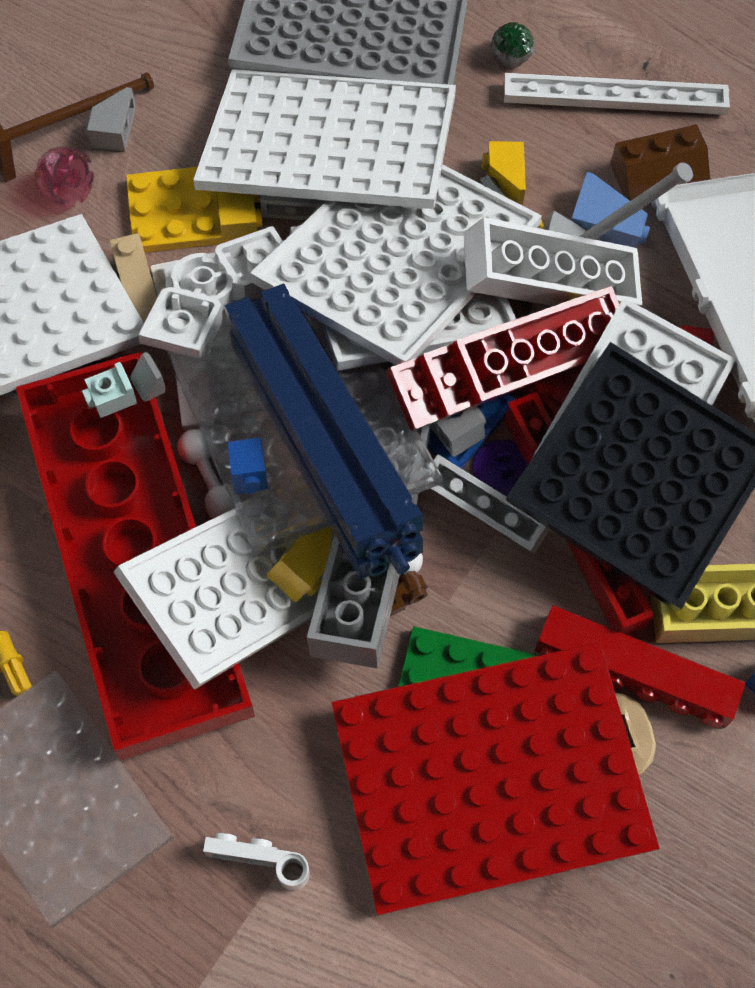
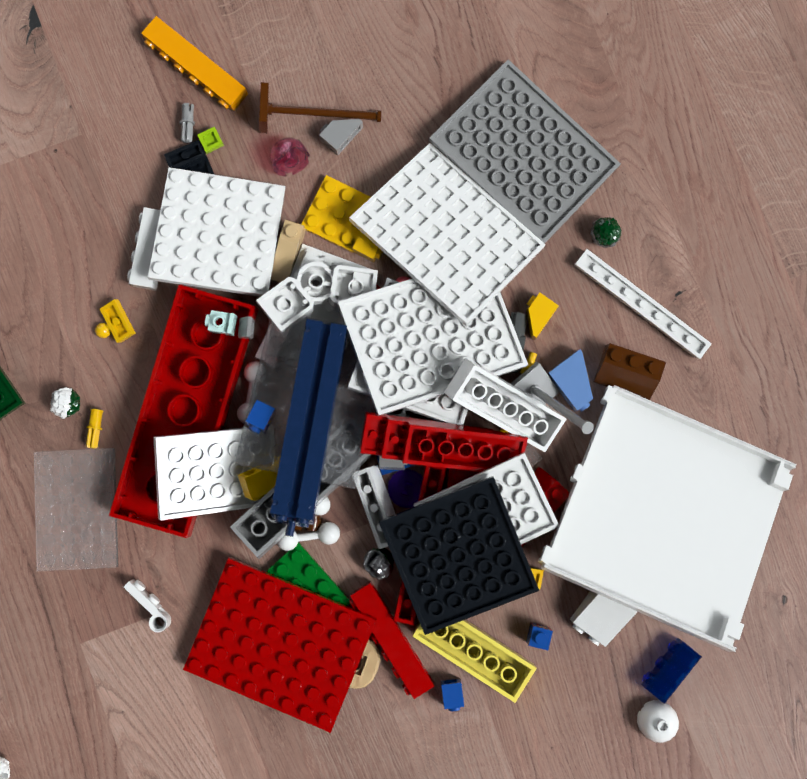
camera: 35 degrees right, 20 degrees up
none -> white piece [277,522,340,551]
none -> flat silver piece [363,548,394,580]

